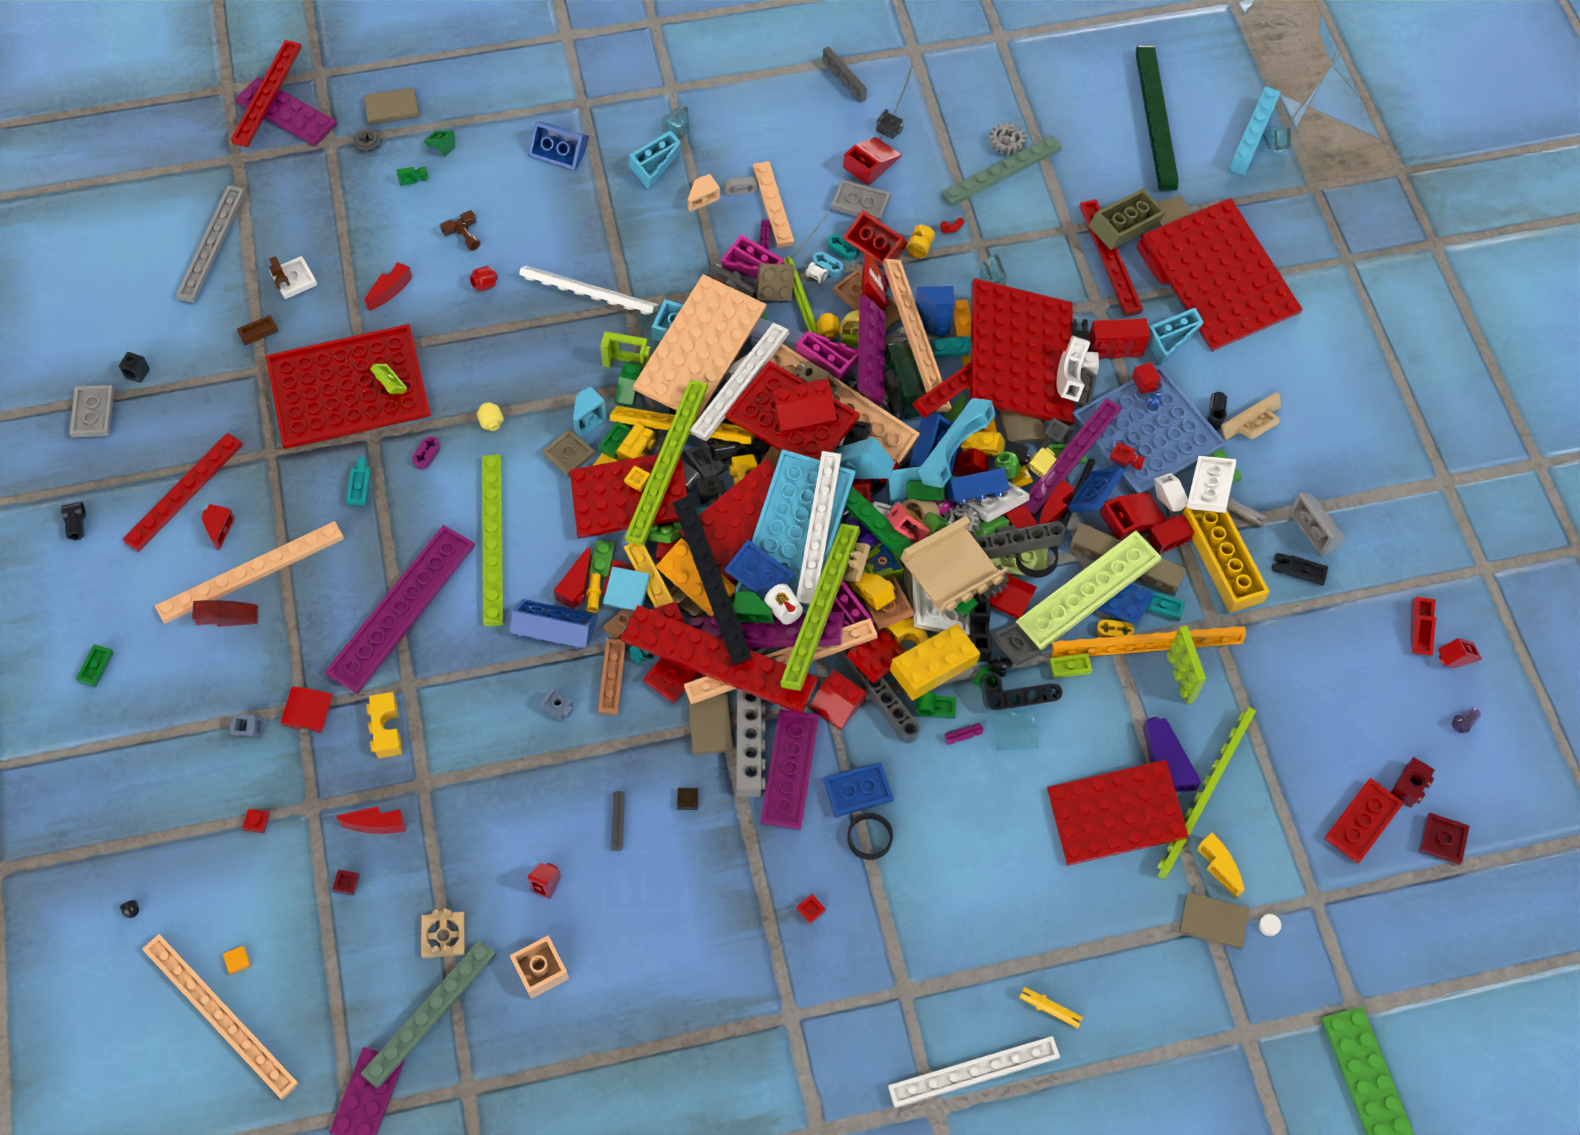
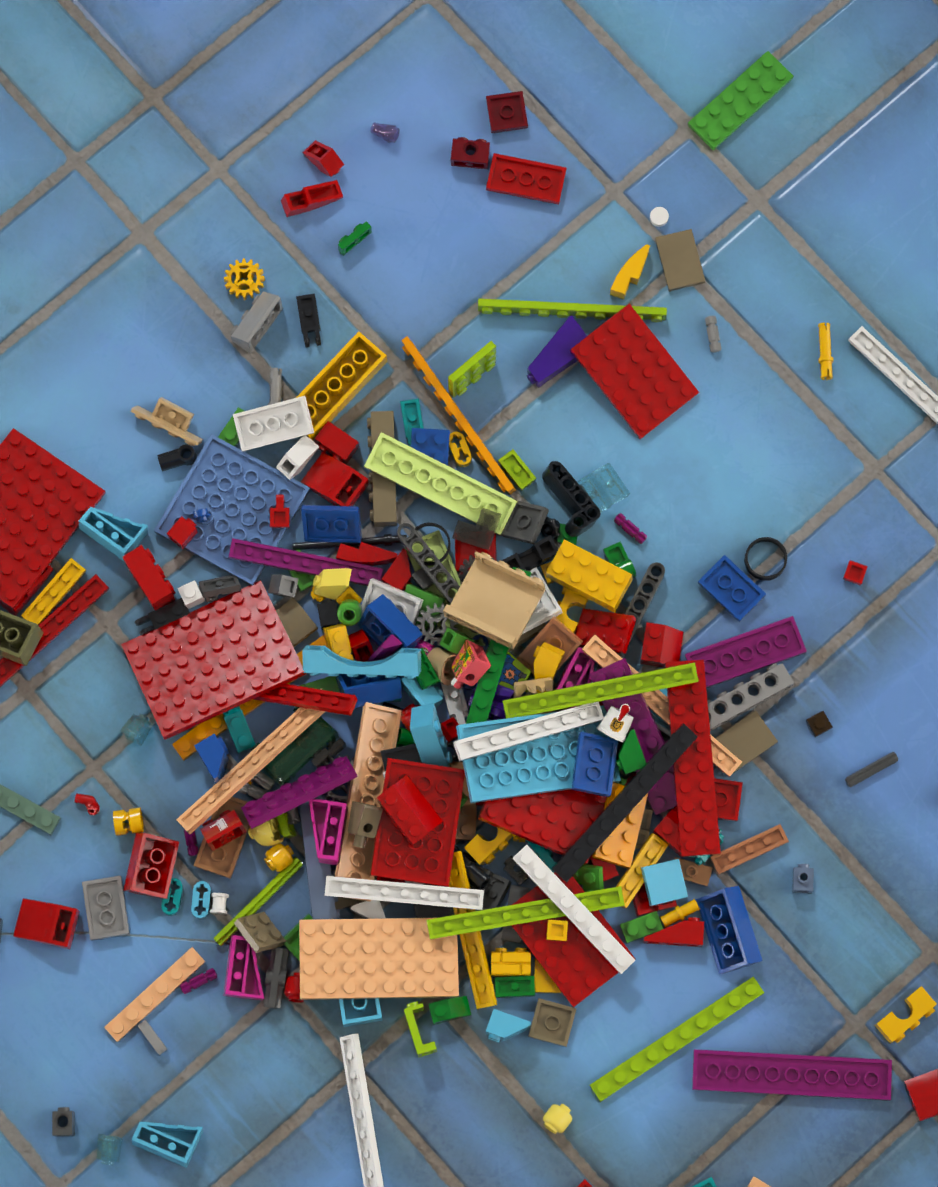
camera: 115 degrees left, 15 degrees up
magenta beam [412,436,440,470] -> none
light nougat slope [688,174,720,212] -> none
white arch [1057,336,1090,402] -> none
none -> yellow plate [21,558,86,625]
none -> dark grey brick [52,1107,75,1137]
none -> yellow gear [224,258,265,300]
none -> green plate [338,221,372,256]
none -> magenta slope [368,634,403,662]
none -> clear smoke plate [452,508,501,551]
none -> white plate [512,845,636,974]
none -> light grey axle [705,316,721,352]

